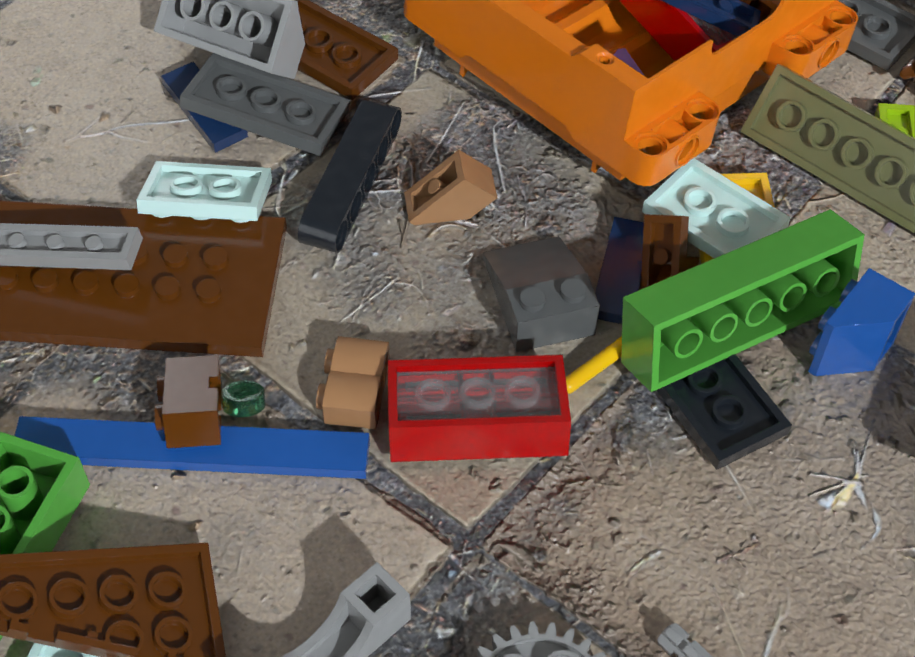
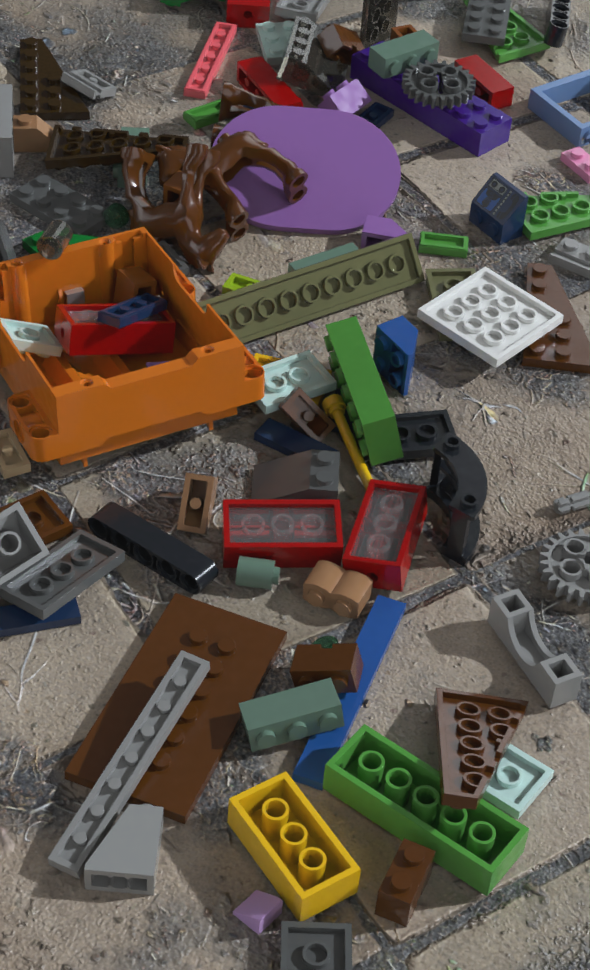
camera: 75 degrees left, 10 degrees down
light aqua plate [136,161,272,223] -> none
none -> brick [222,499,343,568]
none -> sand green brick [235,556,280,590]
none -> sand green brick [238,678,345,752]
none -> black fence [427,432,488,567]

